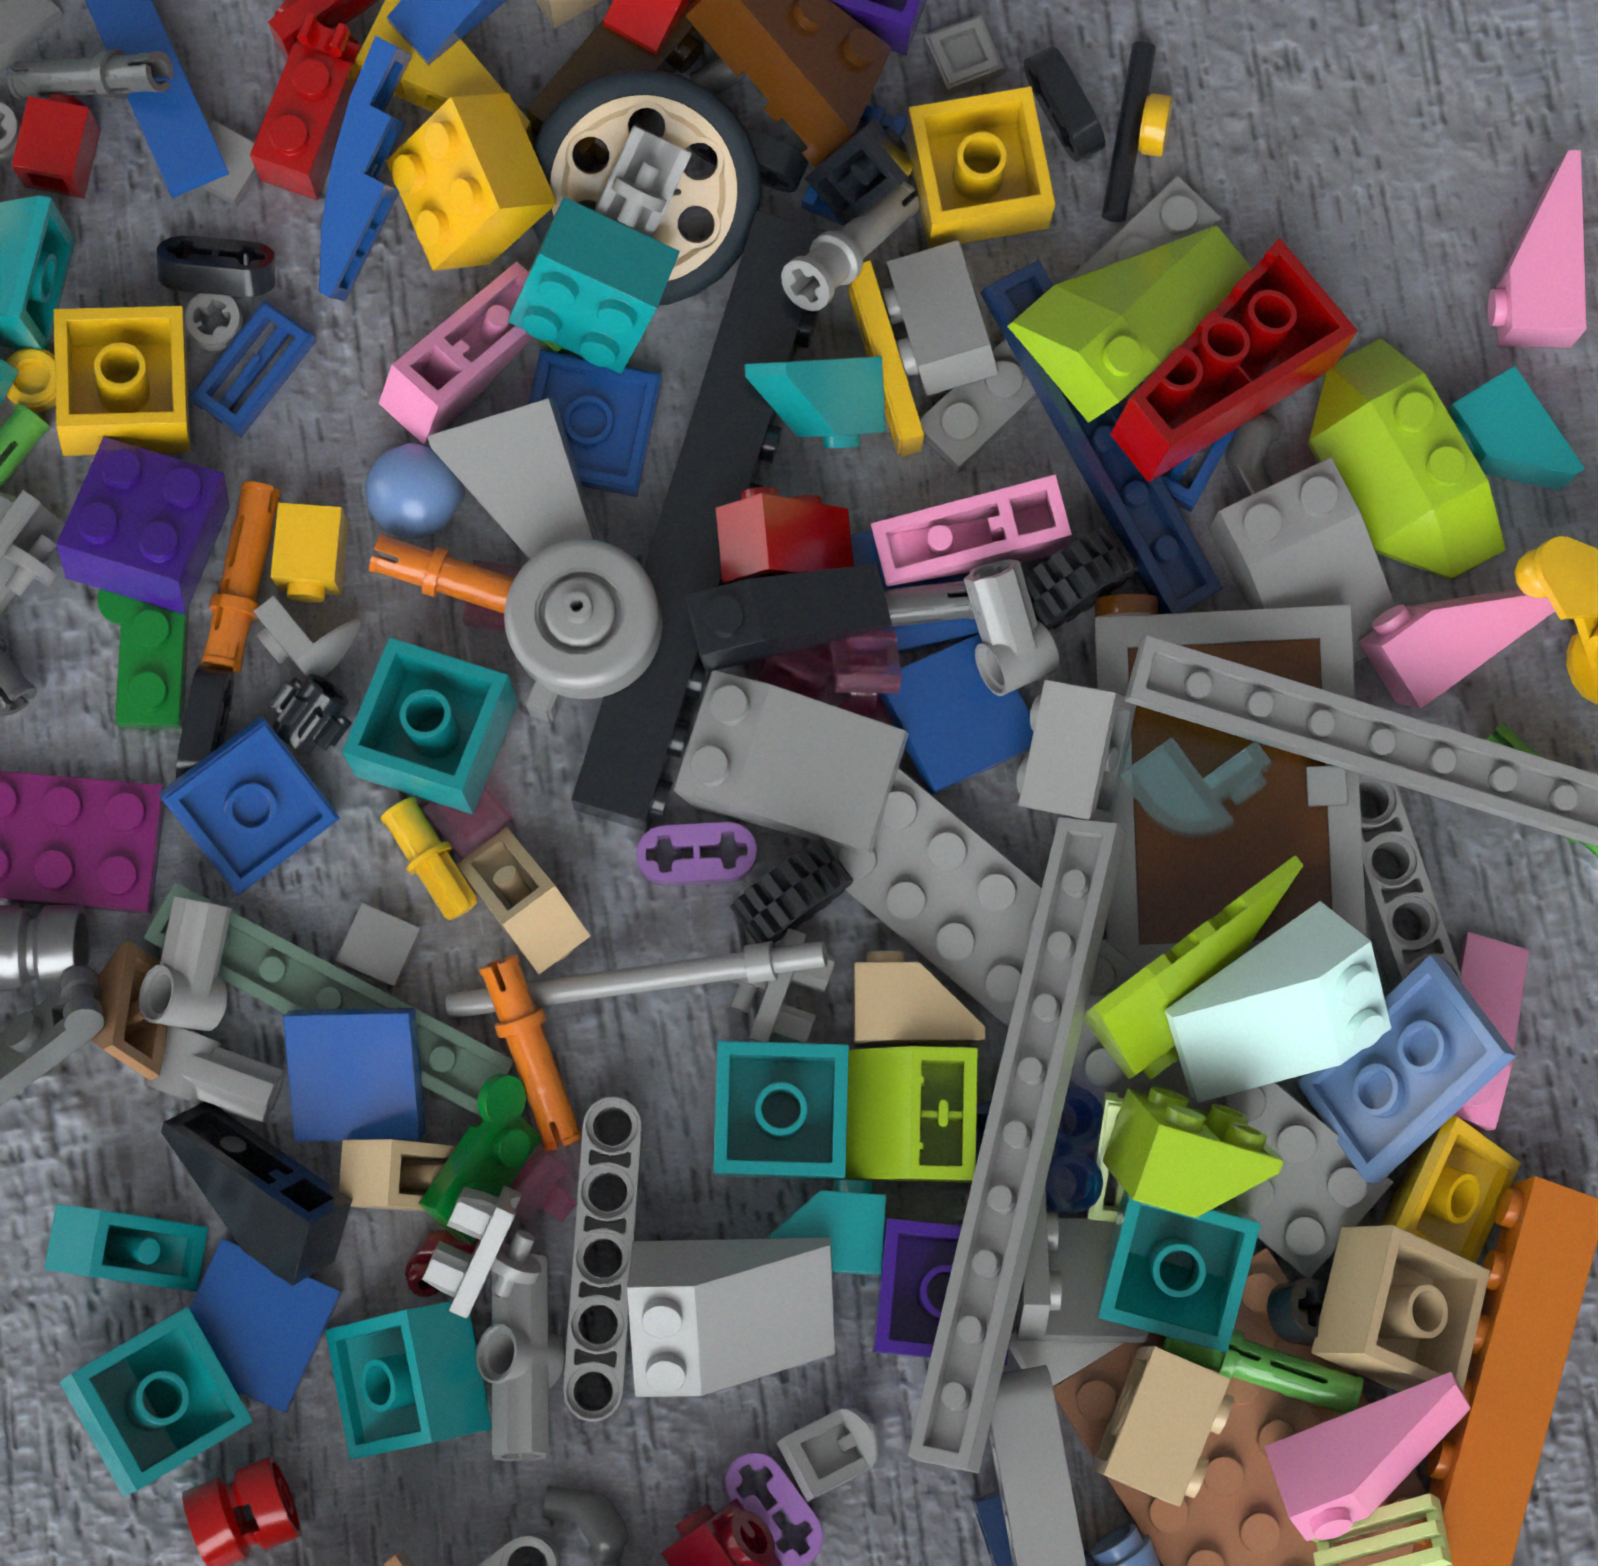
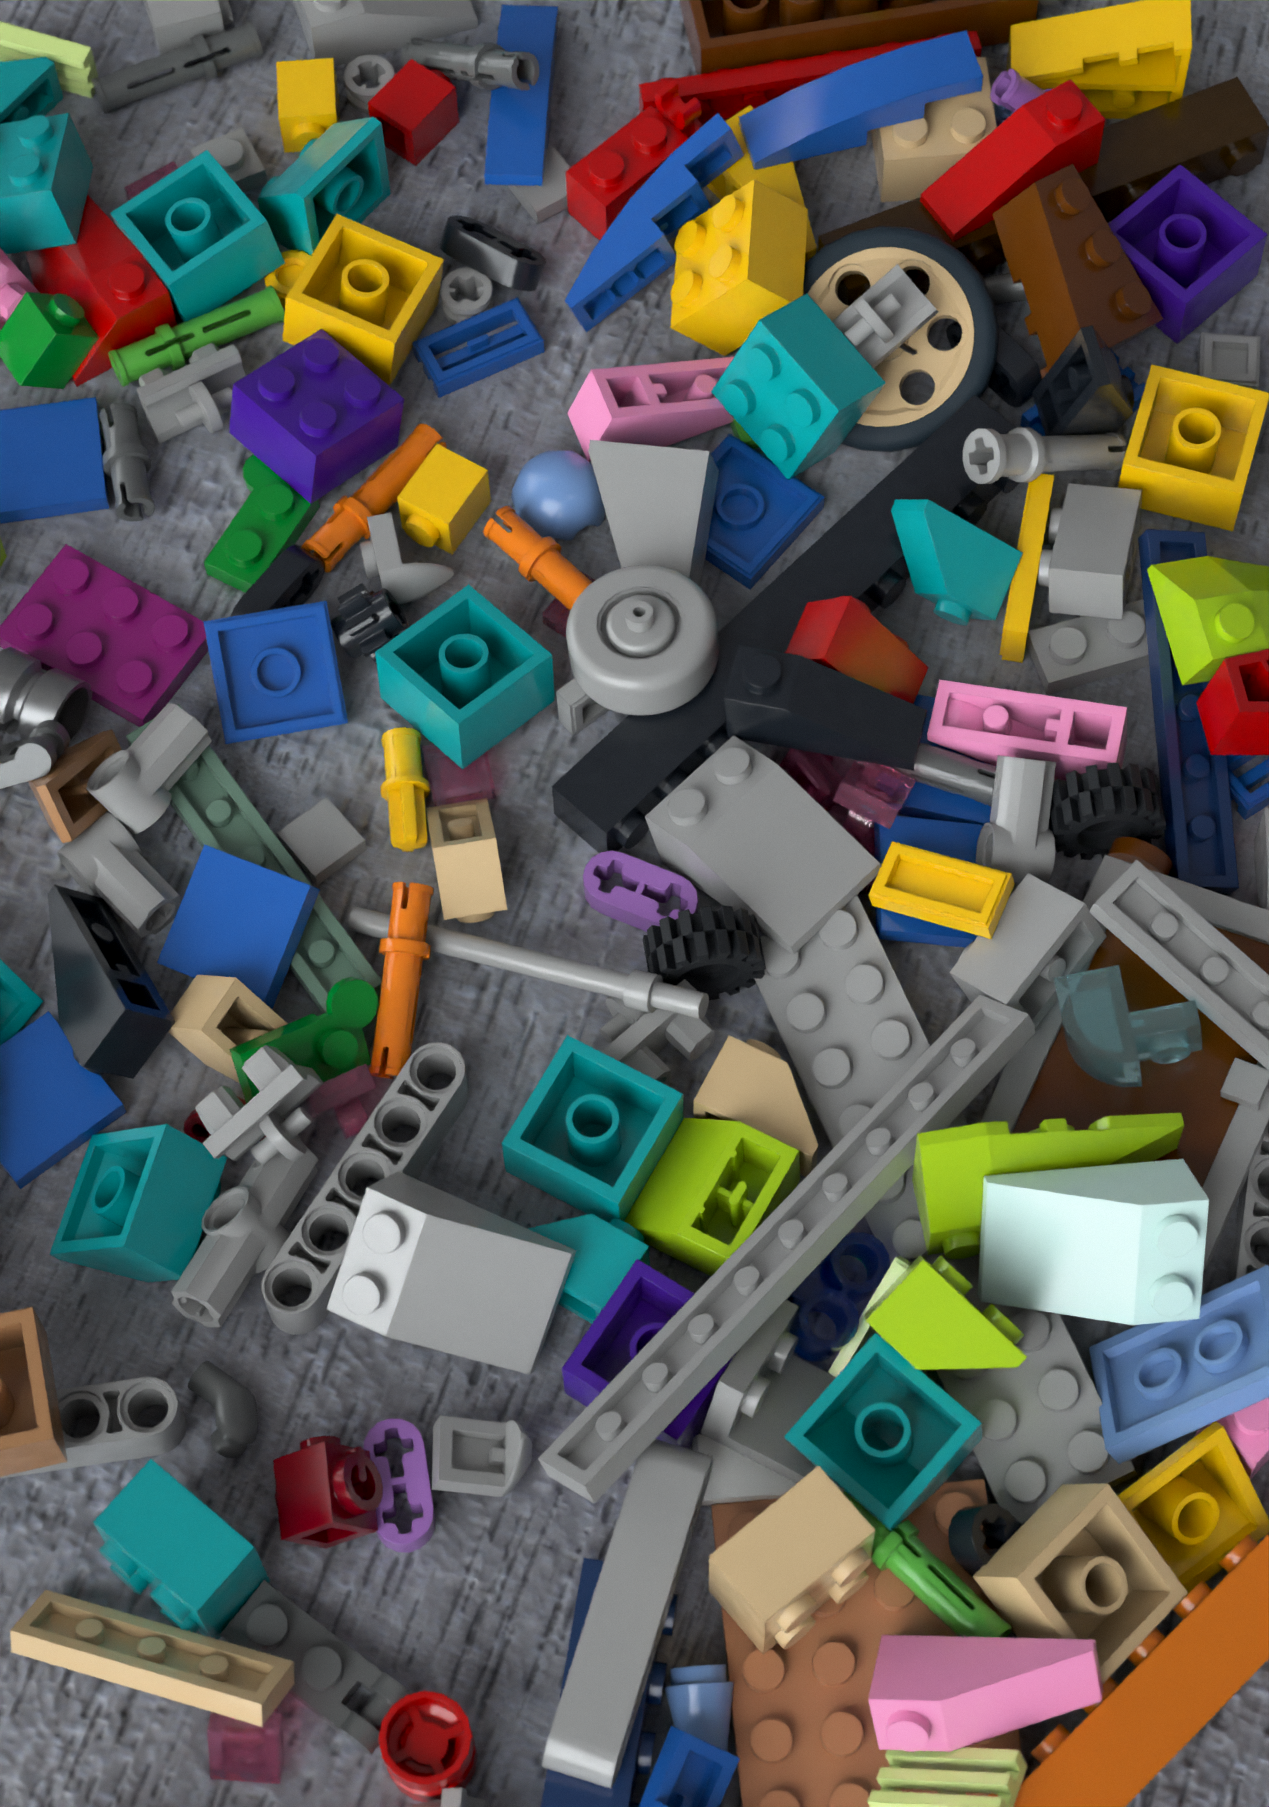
camera: 35 degrees right, 15 degrees down
none -> yellow tile [868,841,1015,939]

